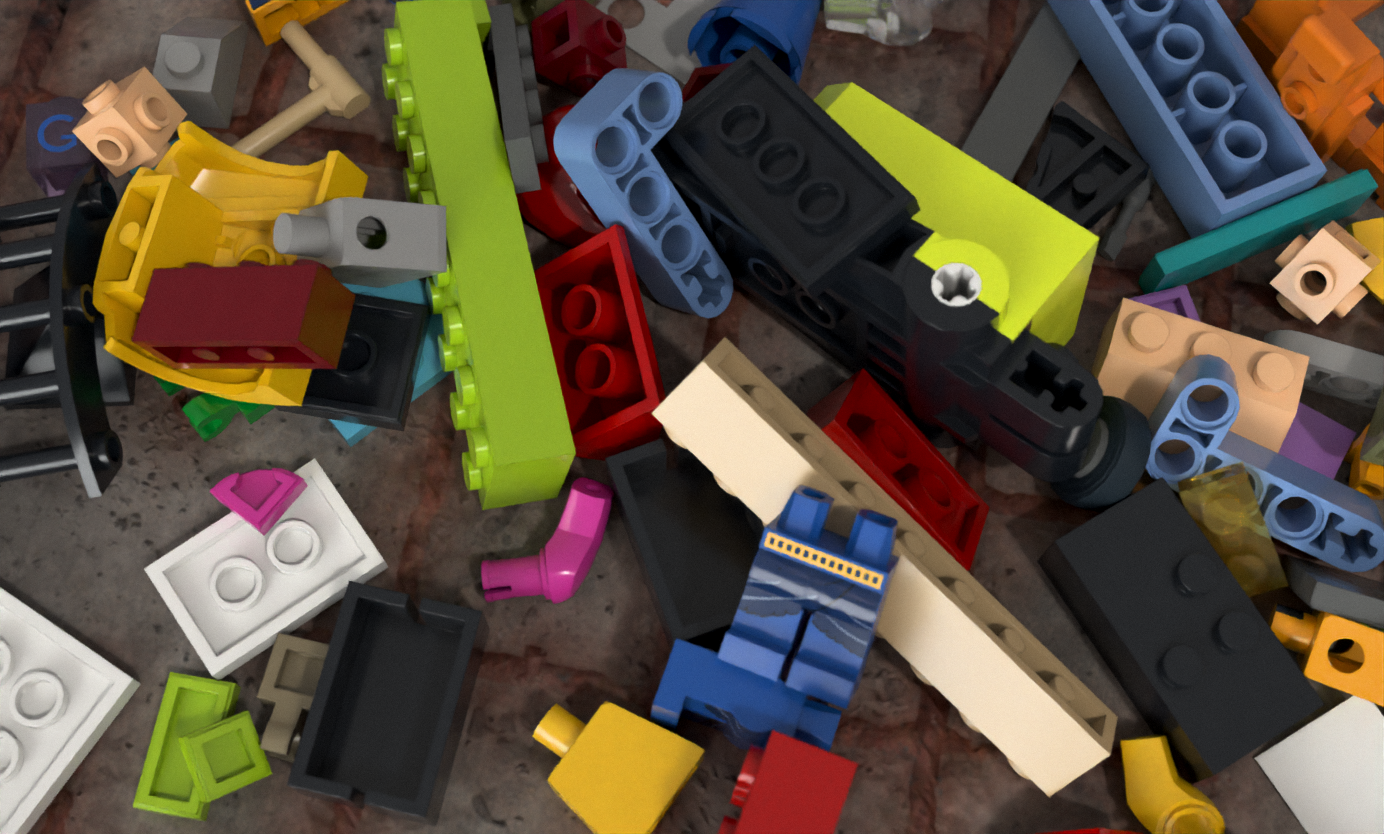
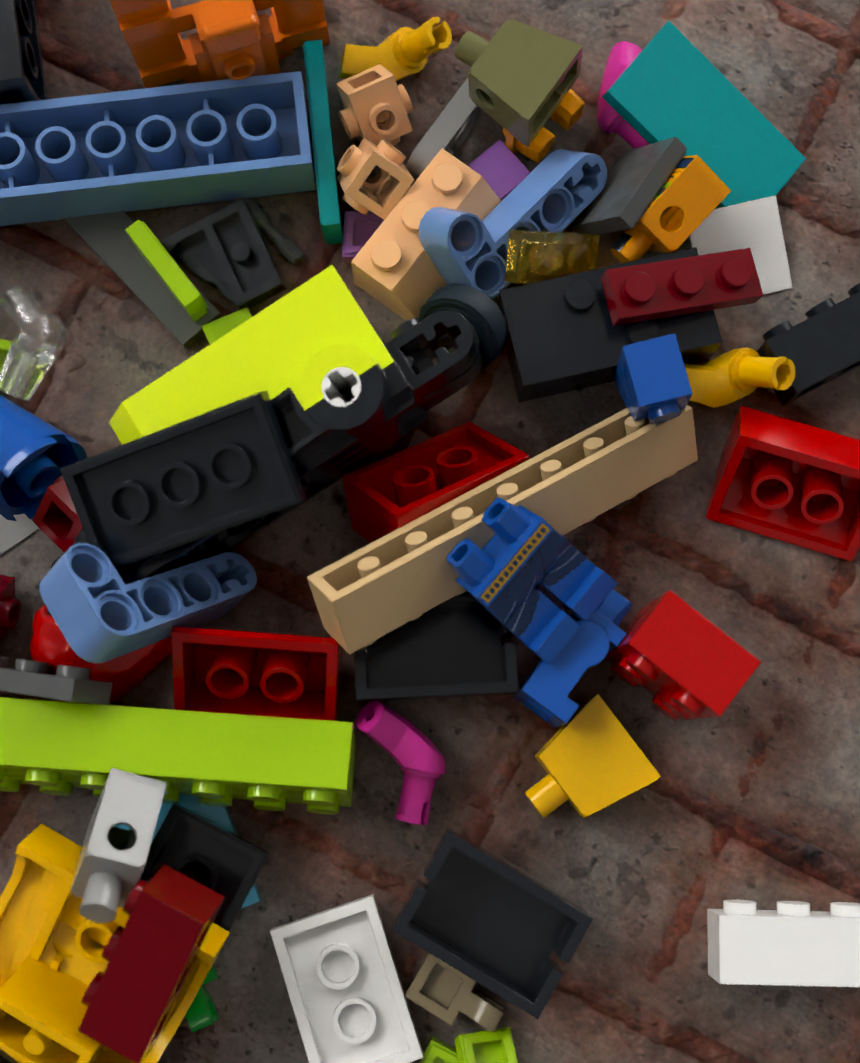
camera: 70 degrees left, 10 degrees up
dark pink tile [209,468,308,536] -> none
none -> lime tile [125,220,208,322]
none -> light nougat brick [337,137,414,220]
none -> dark red plate [601,248,763,326]
none -> blue slope [614,333,692,423]

